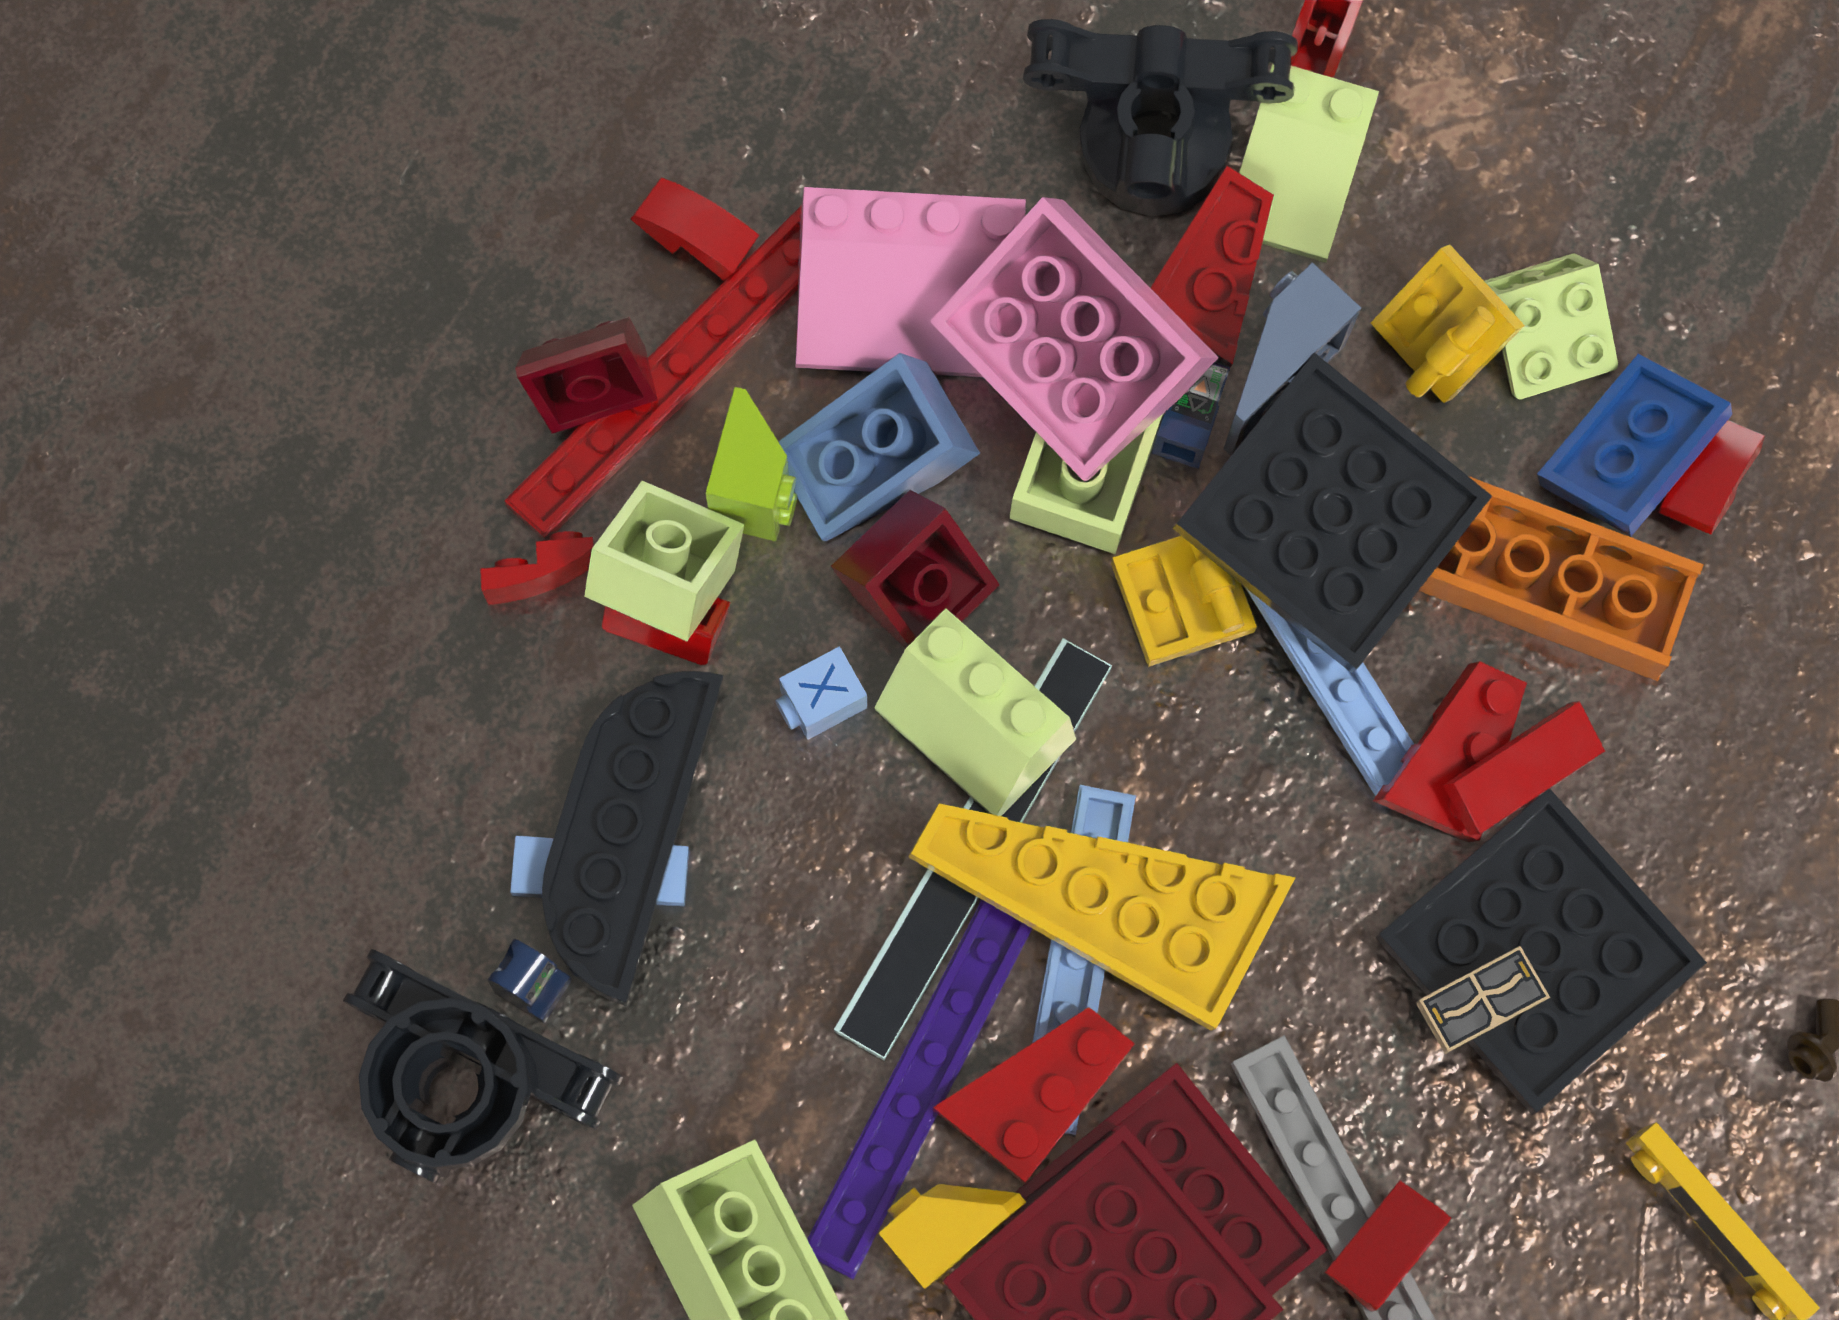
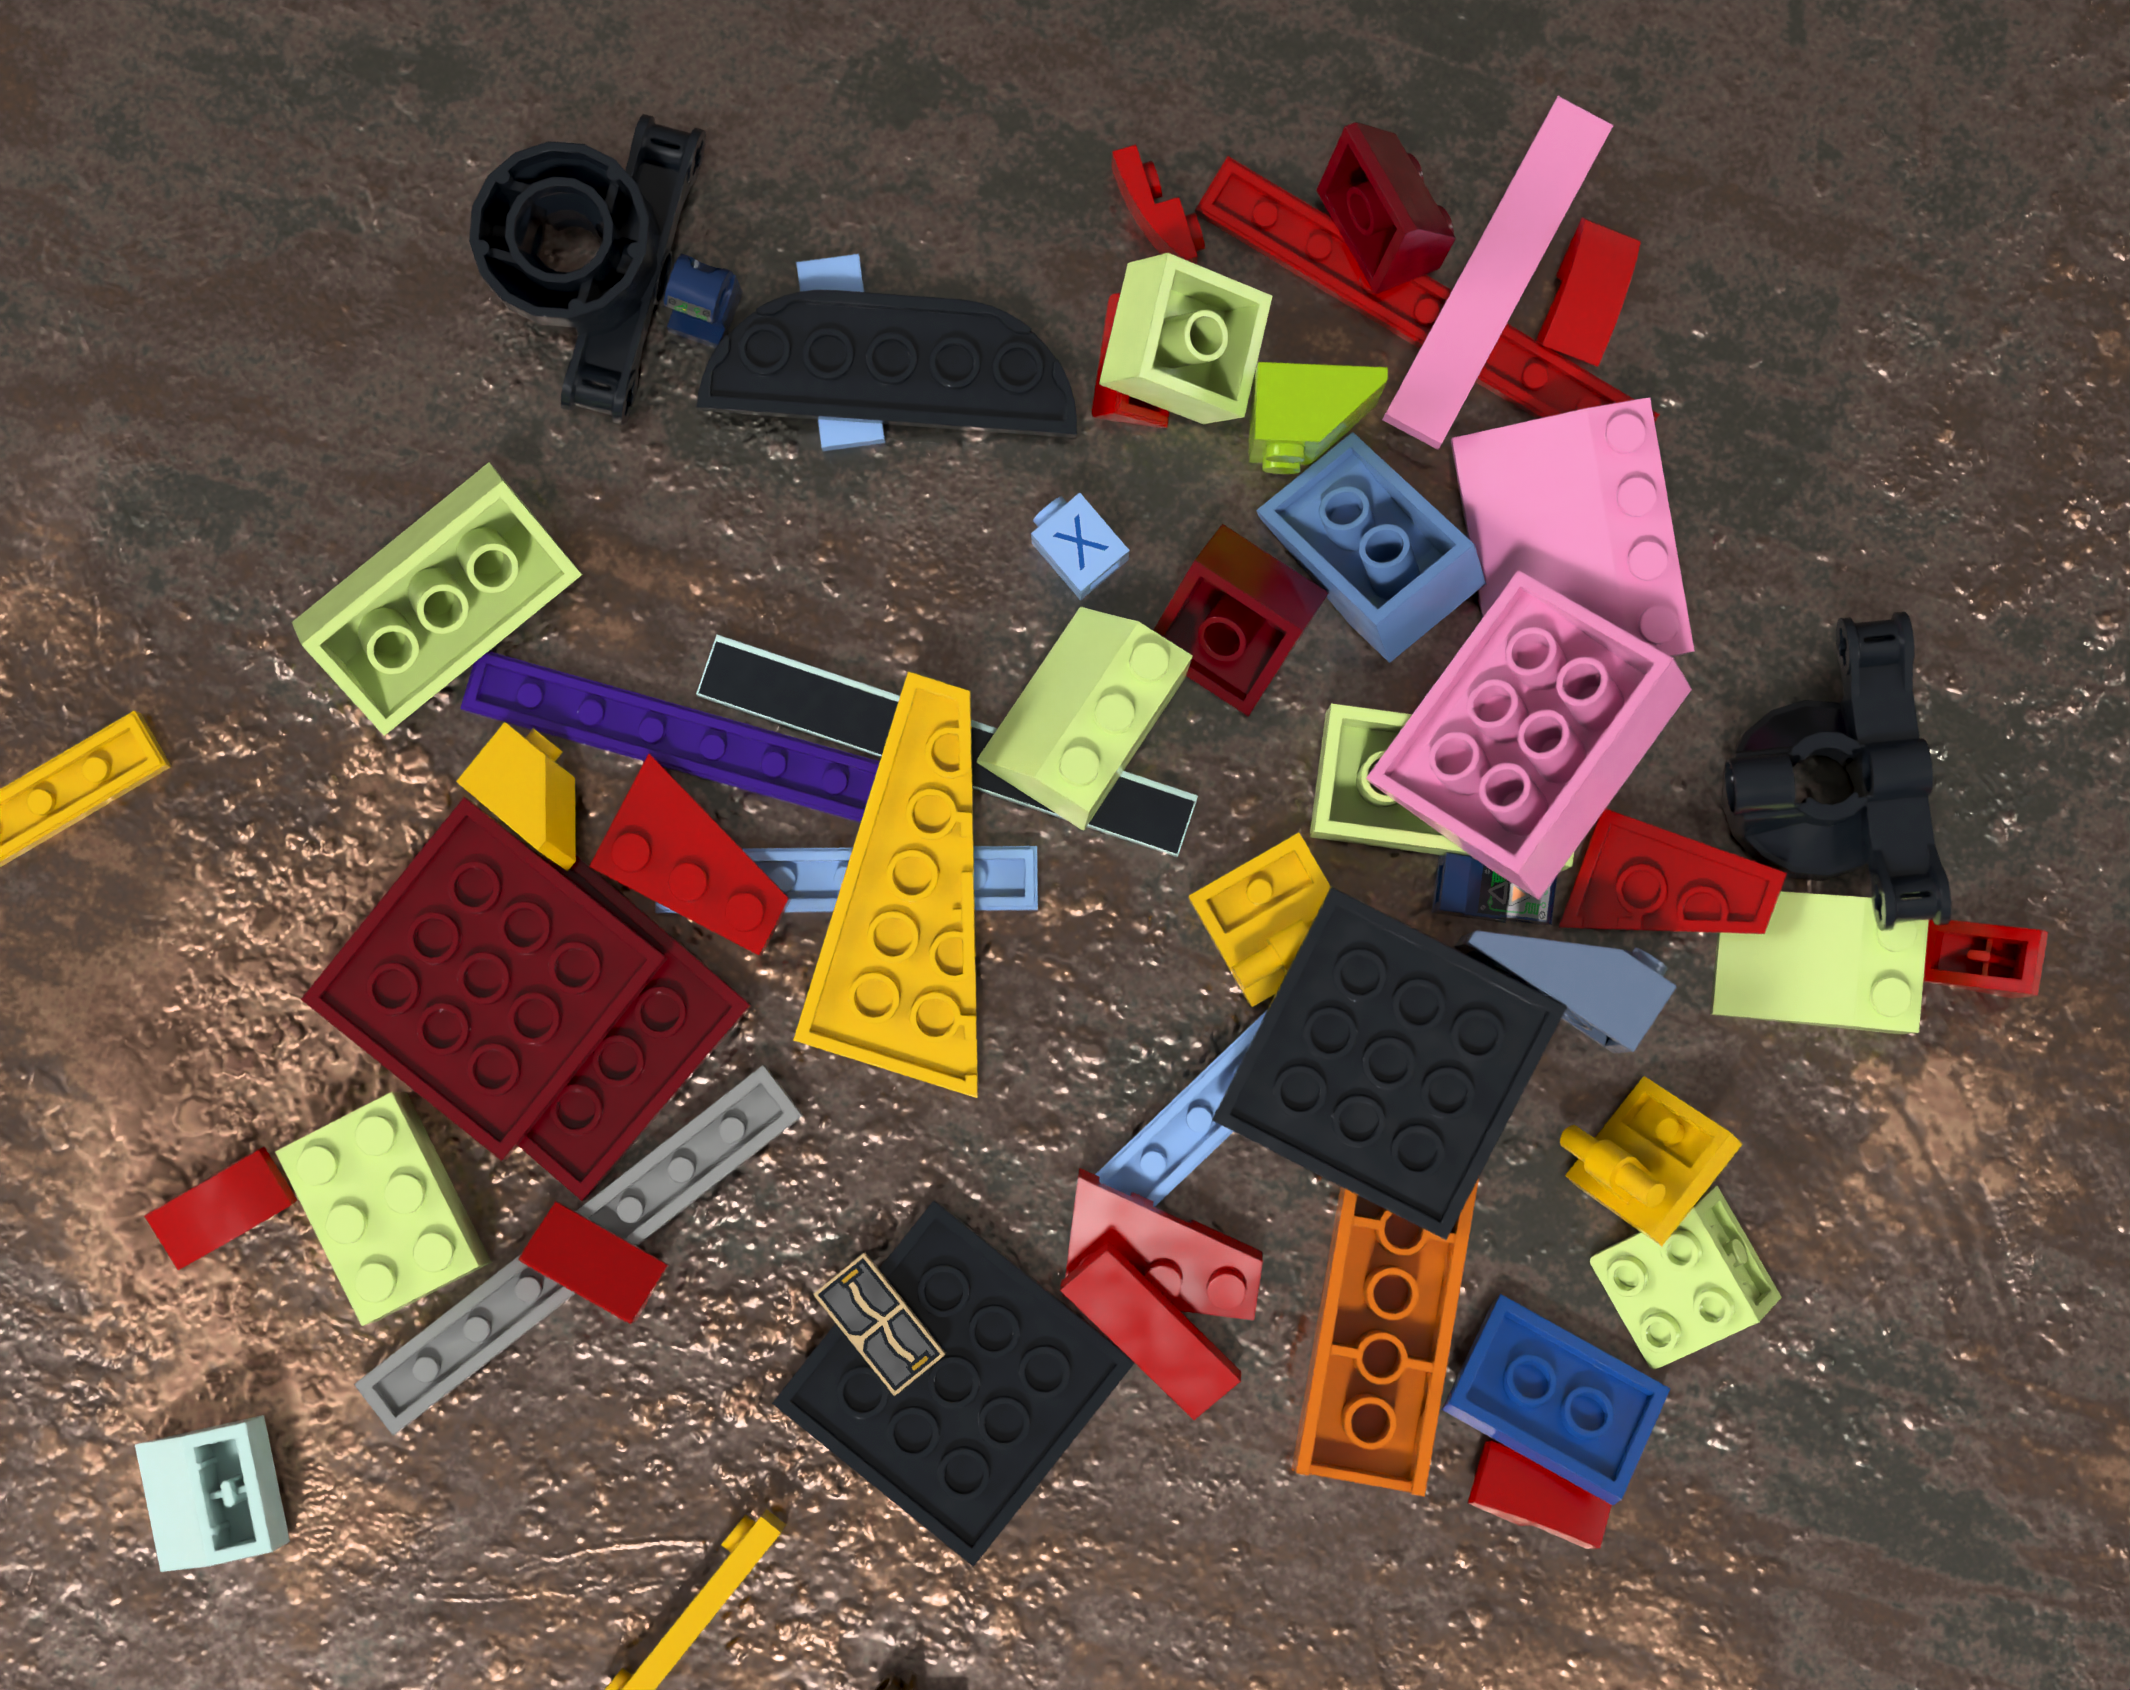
camera: 85 degrees right, 10 degrees up
none -> bright pink tile [1382,96,1613,450]

